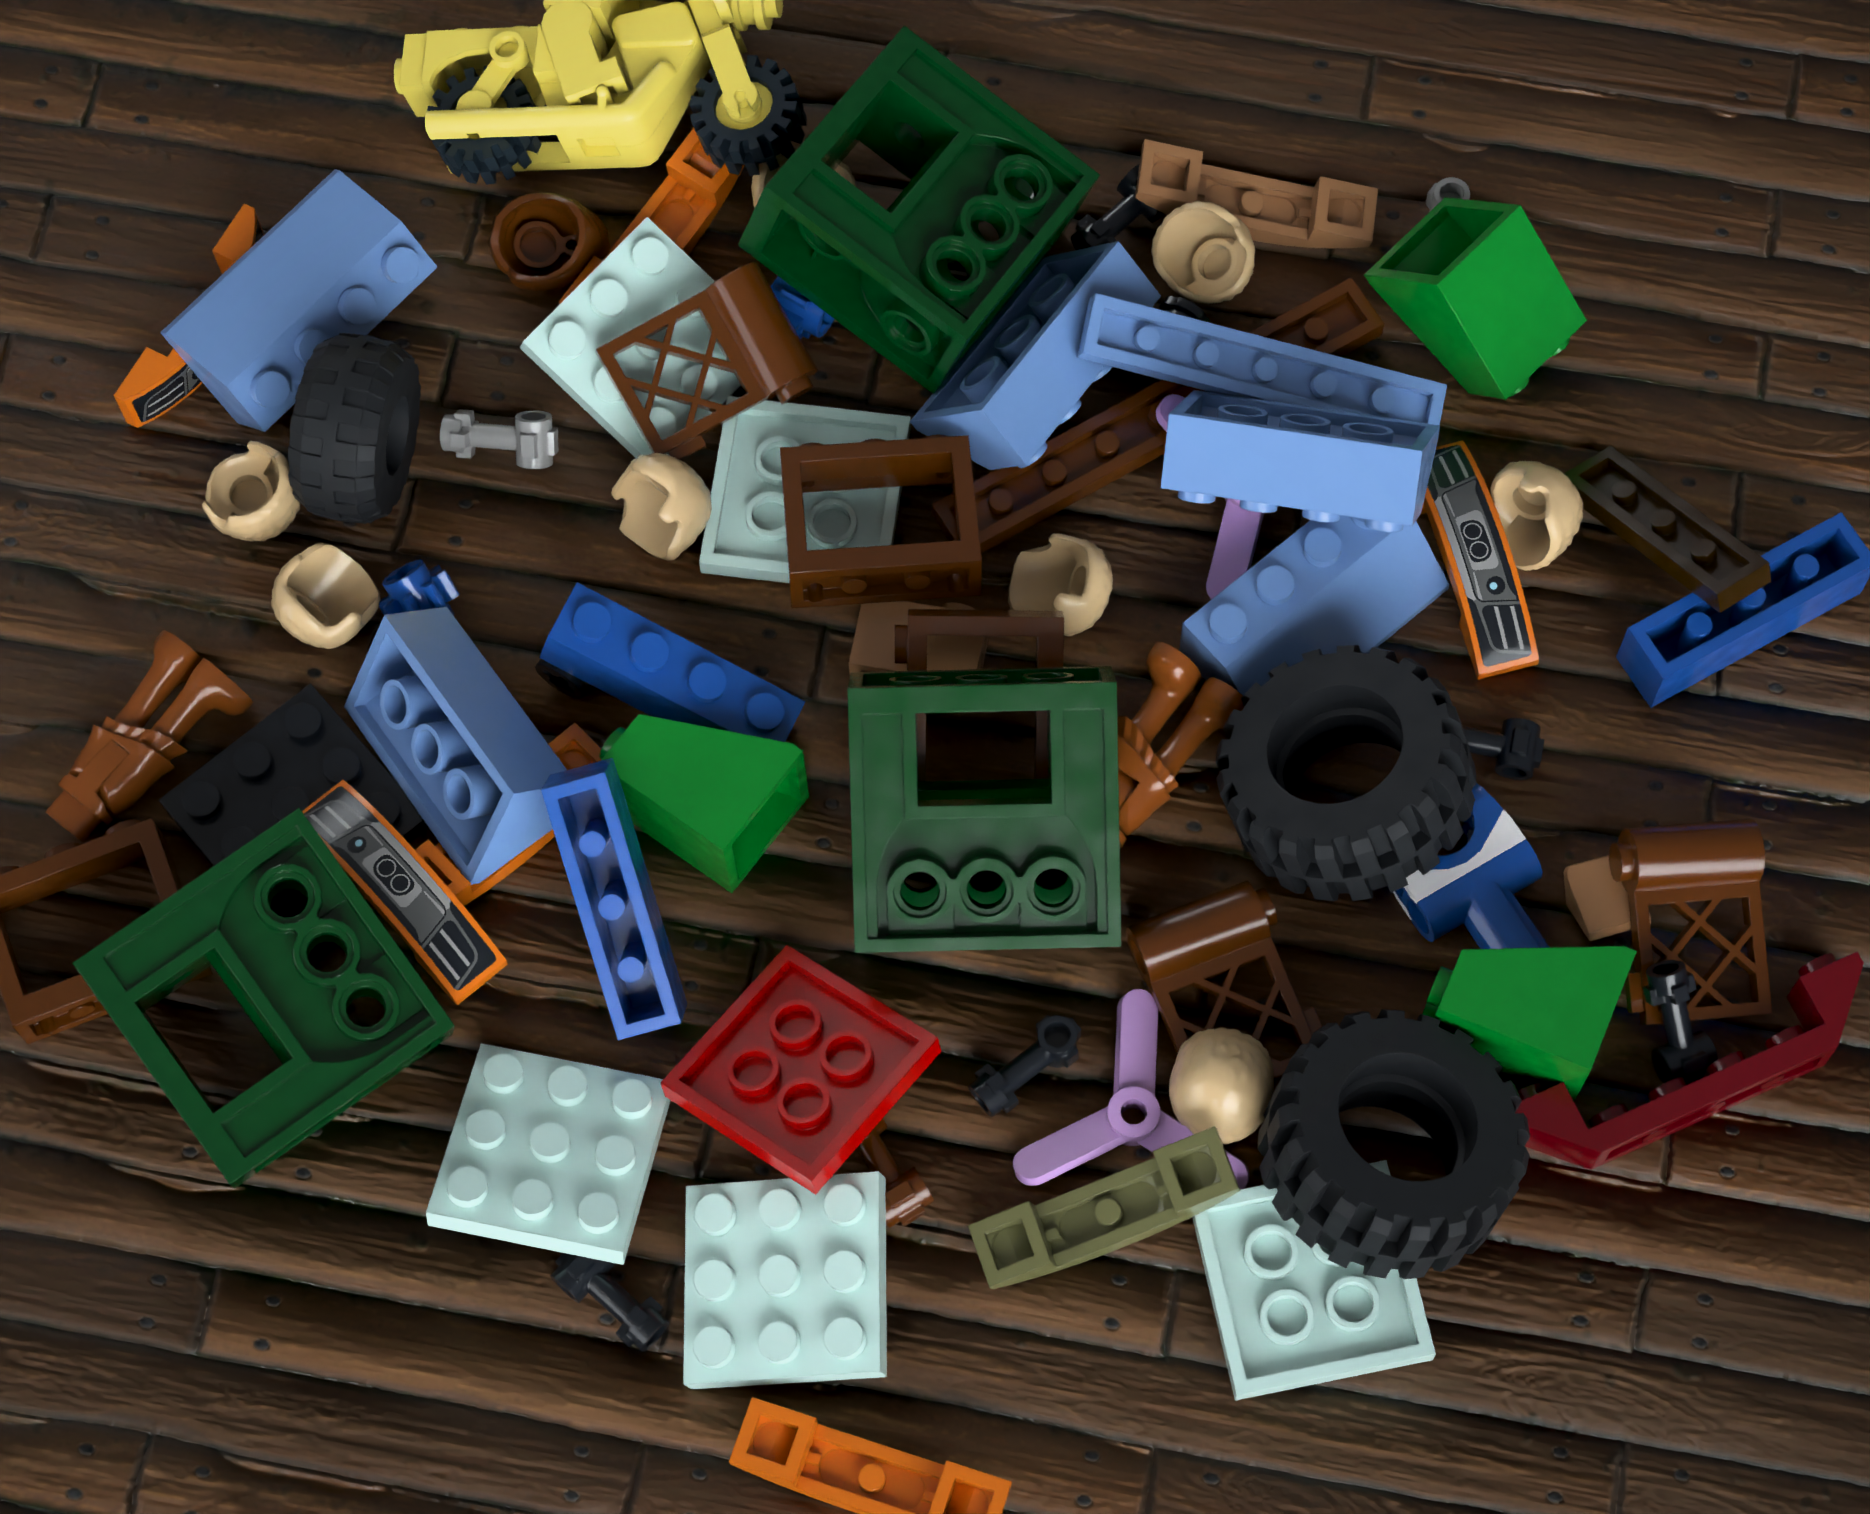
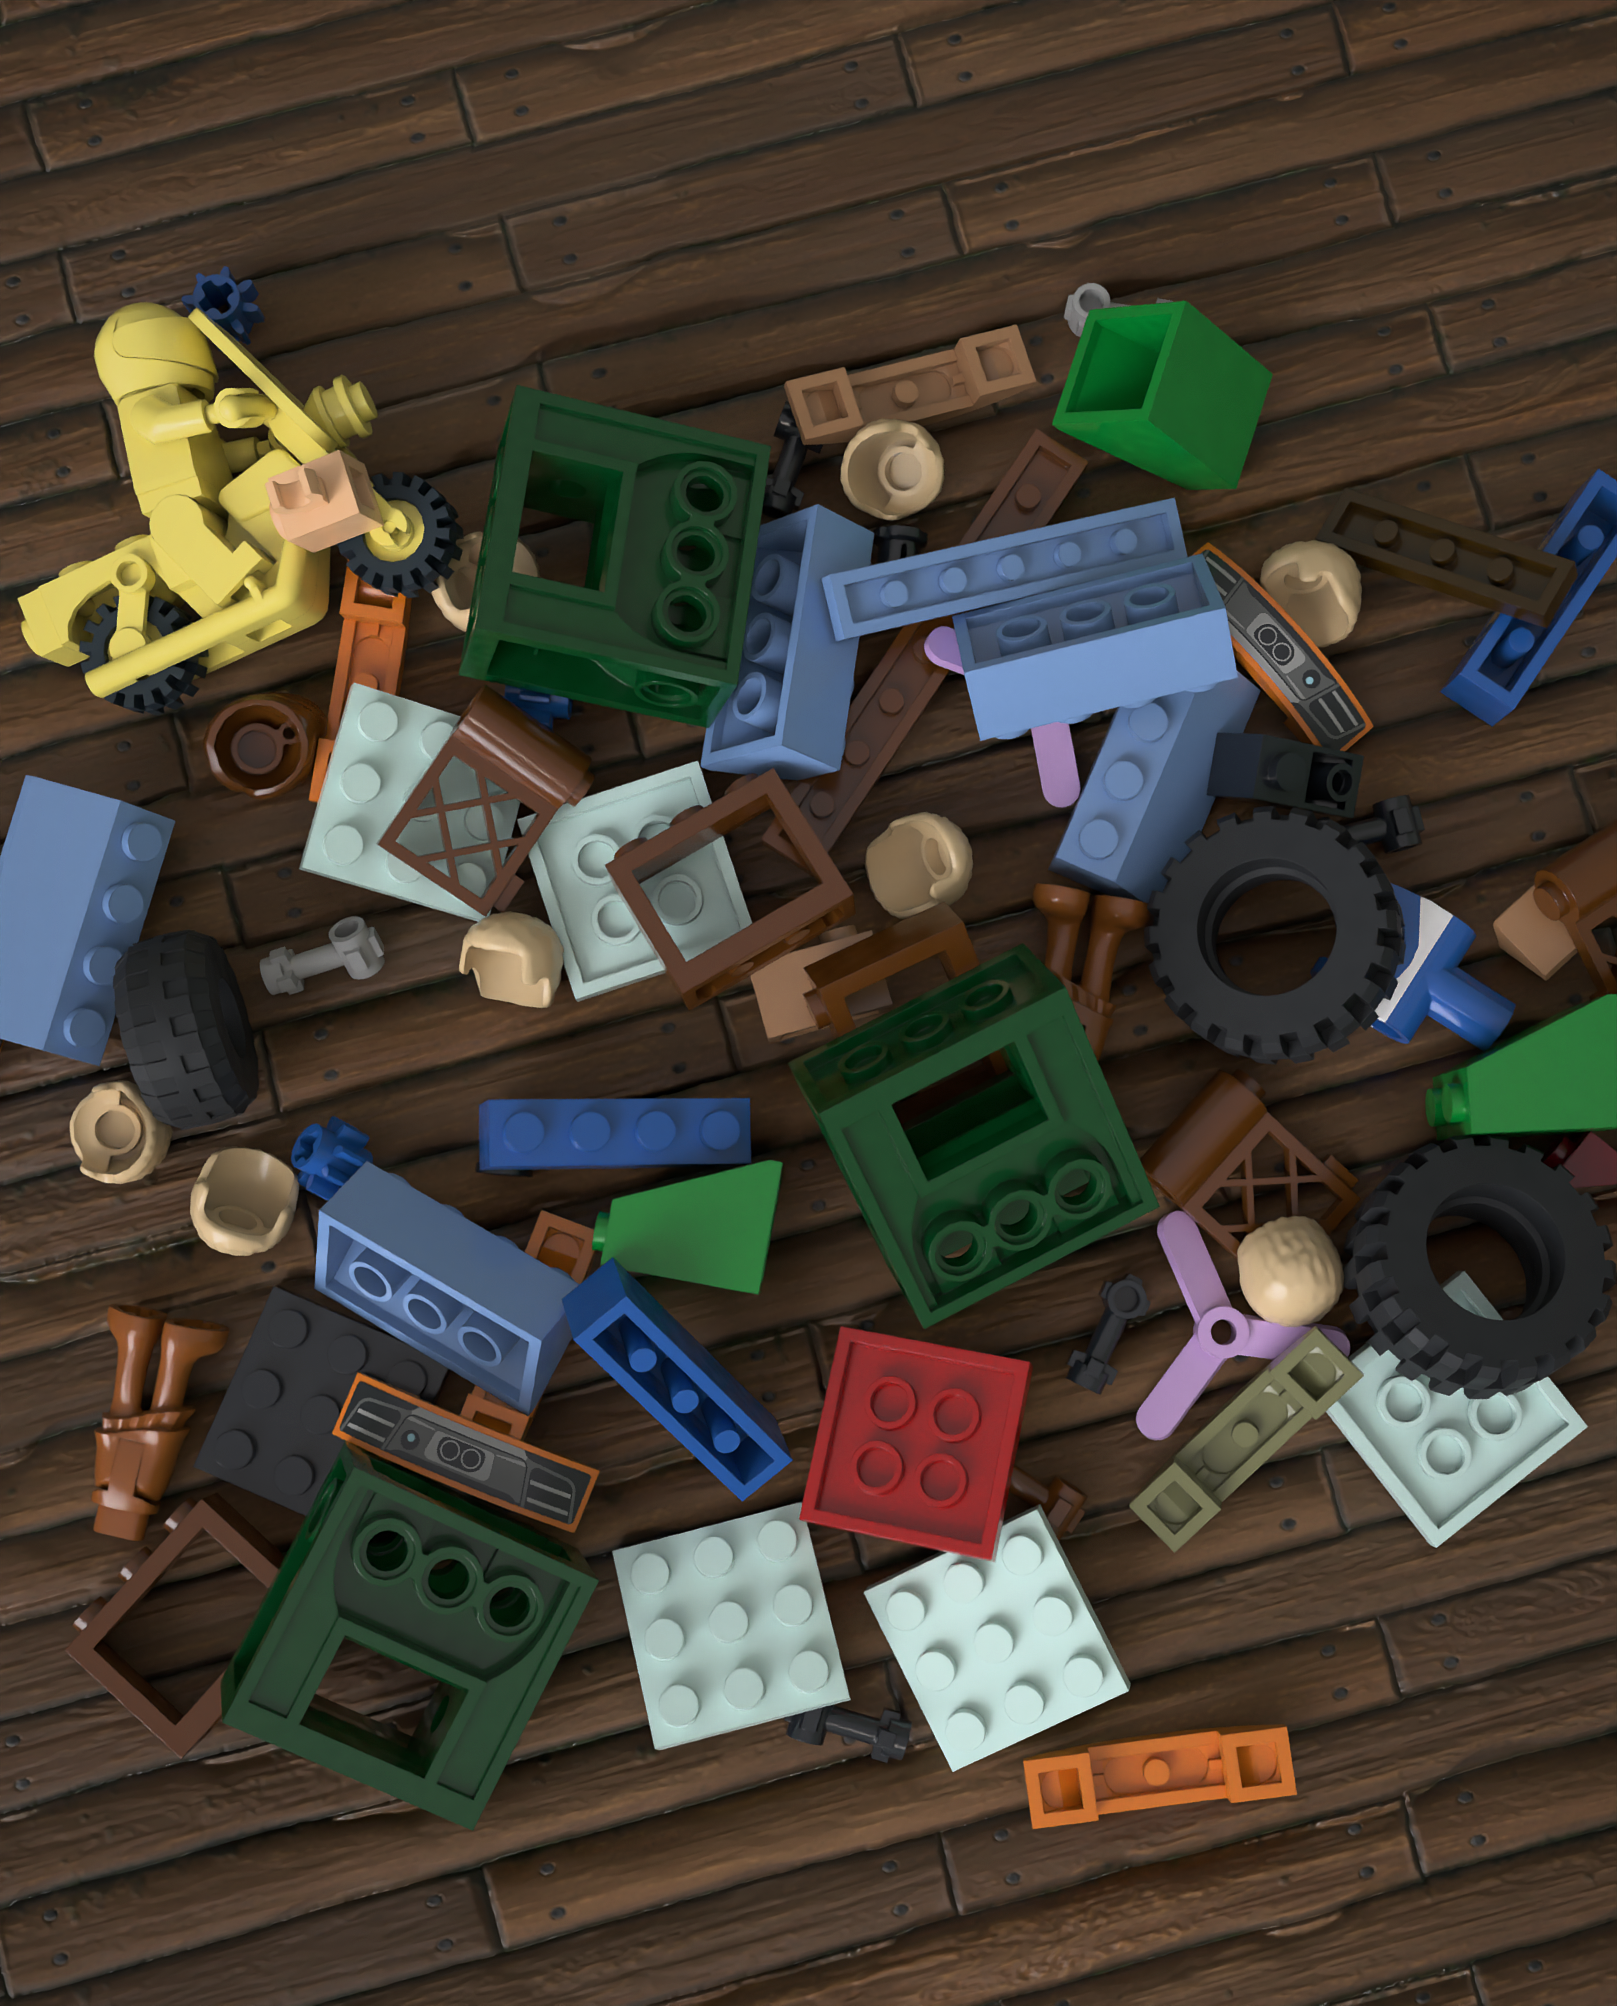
camera: 30 degrees left, 15 degrees up
none -> light nougat brick [265,450,384,553]
none -> black slope [1207,733,1364,818]

